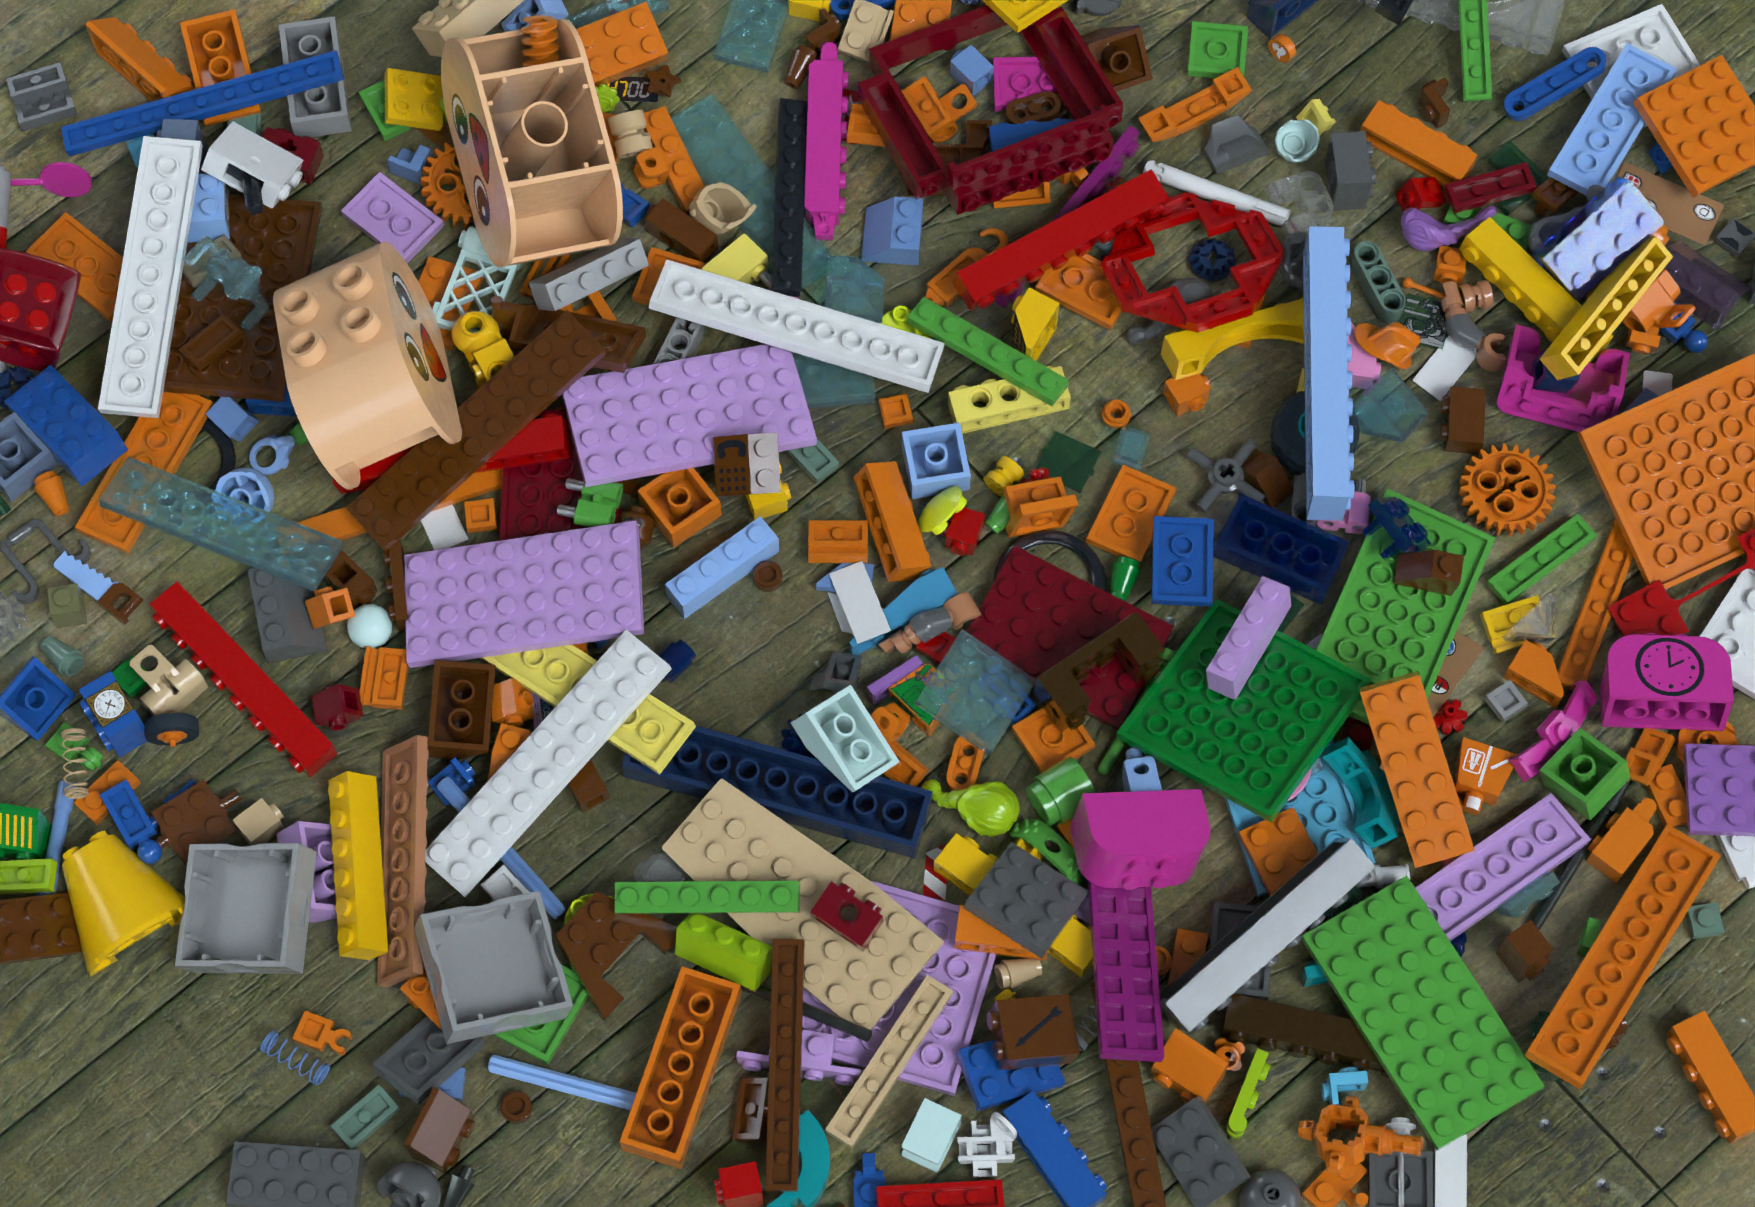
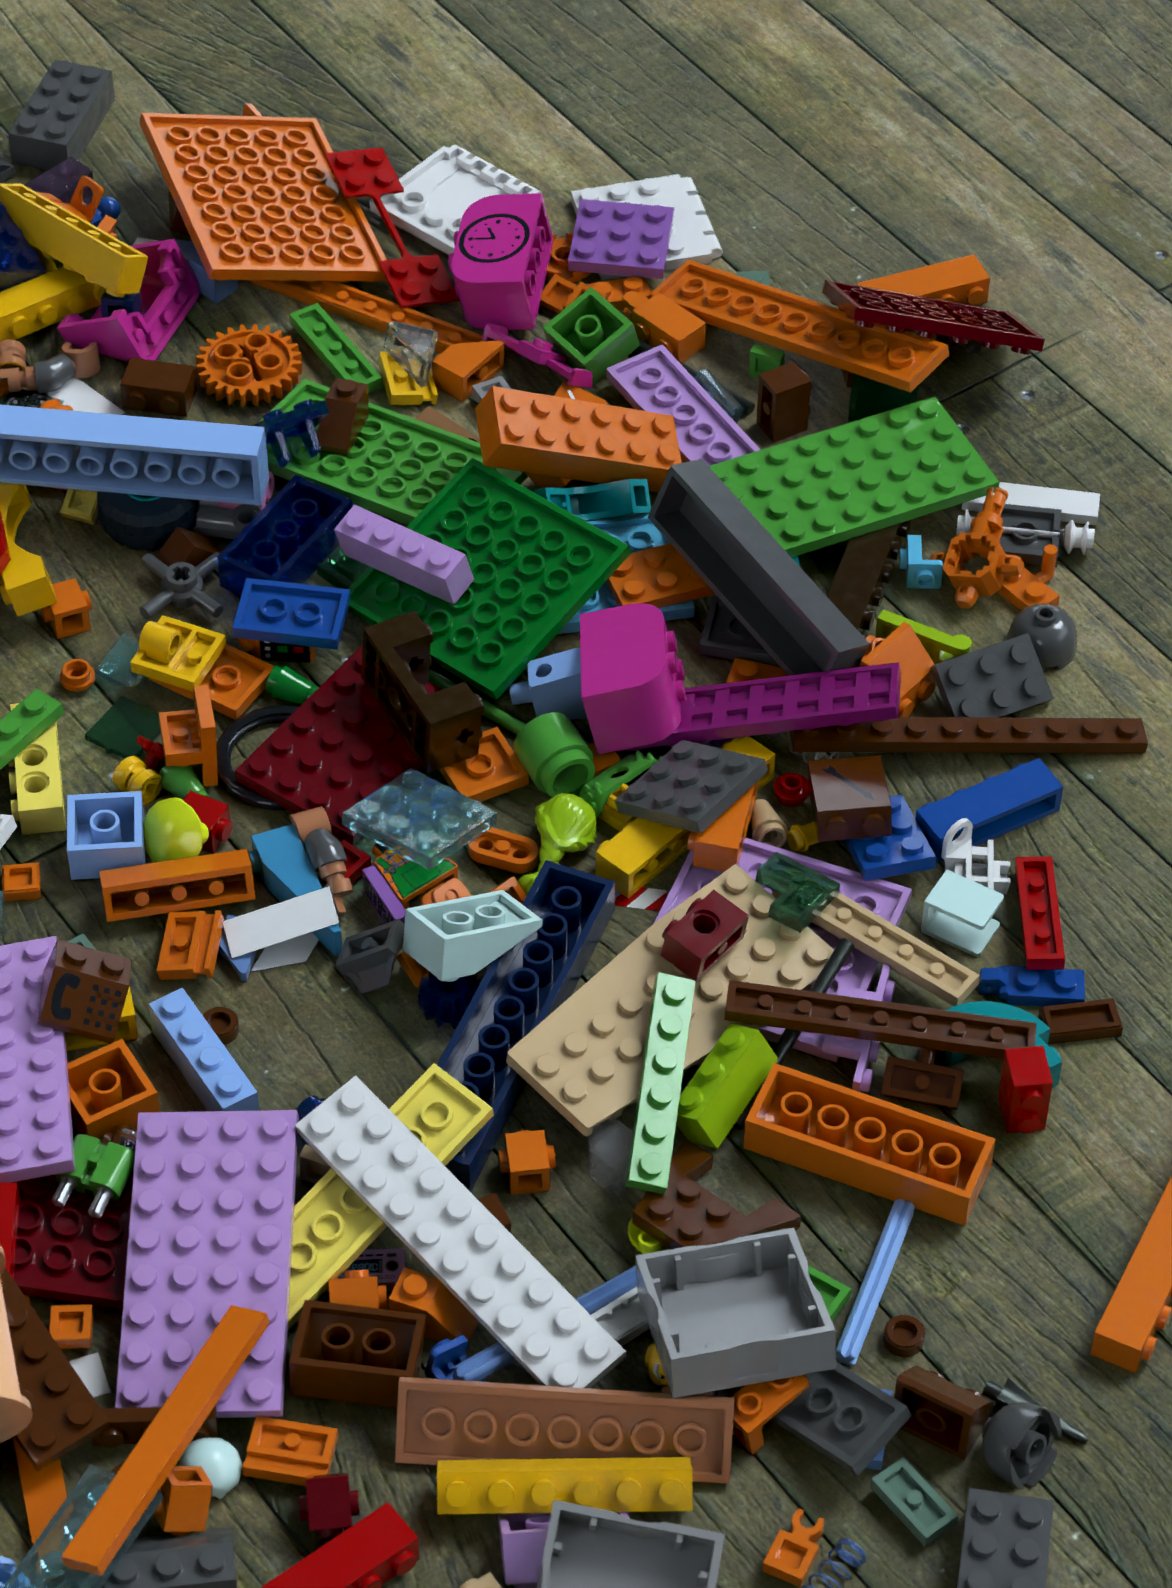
camera: 85 degrees left, 20 degrees down
none -> orange tile [61,1305,270,1576]
none -> yellow plate [130,615,227,692]
none -> orange brick [498,1130,556,1195]
none -> clear green plate [755,852,840,933]
none -> red plate [774,773,809,807]
none -> dark red plate [822,280,1045,355]

